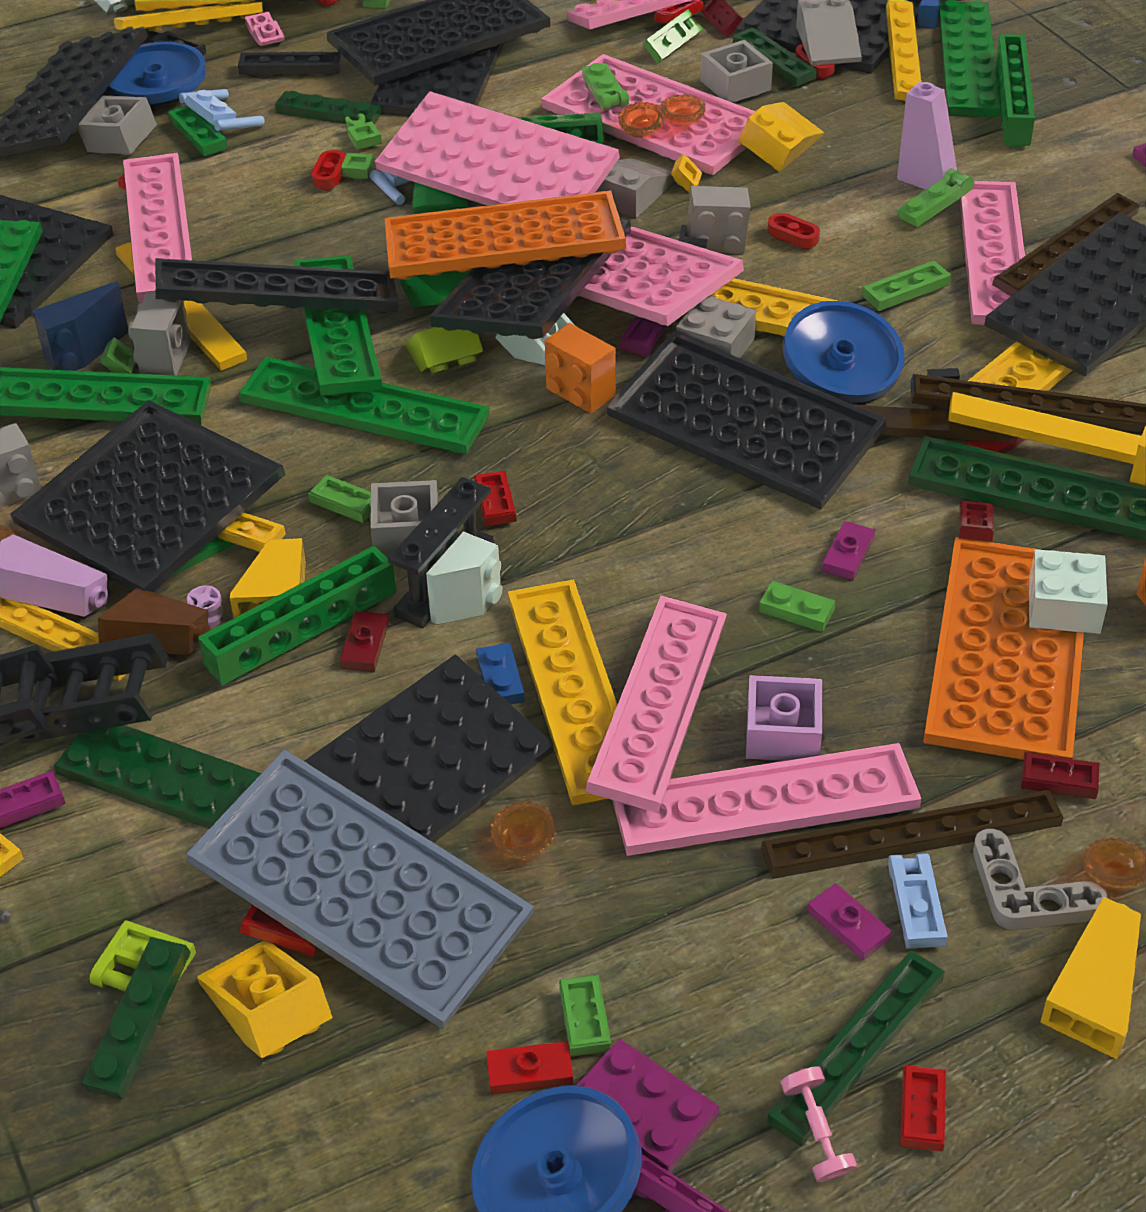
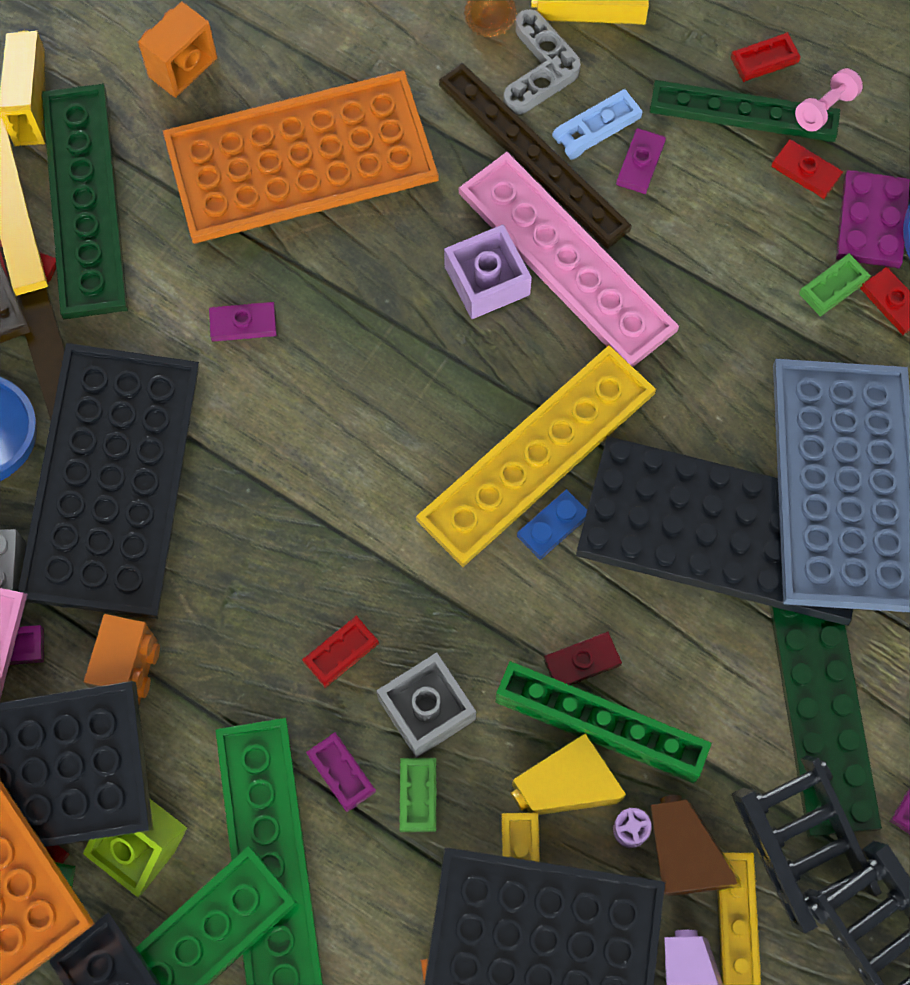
camera: 120 degrees left, 25 degrees up
black fence [388,477,494,628] -> none
light aqua slope [426,532,503,624] -> none
clear orange hat [490,801,556,860] -> none
bright pink plate [586,596,727,813] -> none
bright green plate [759,581,836,632] -> none
dark red plate [959,501,994,542] -> none
dark red plate [1021,752,1100,799] -> none
light aqua brick [1029,549,1108,634] -> none
none -> magenta plate [306,732,376,813]
none -> red plate [771,139,843,199]

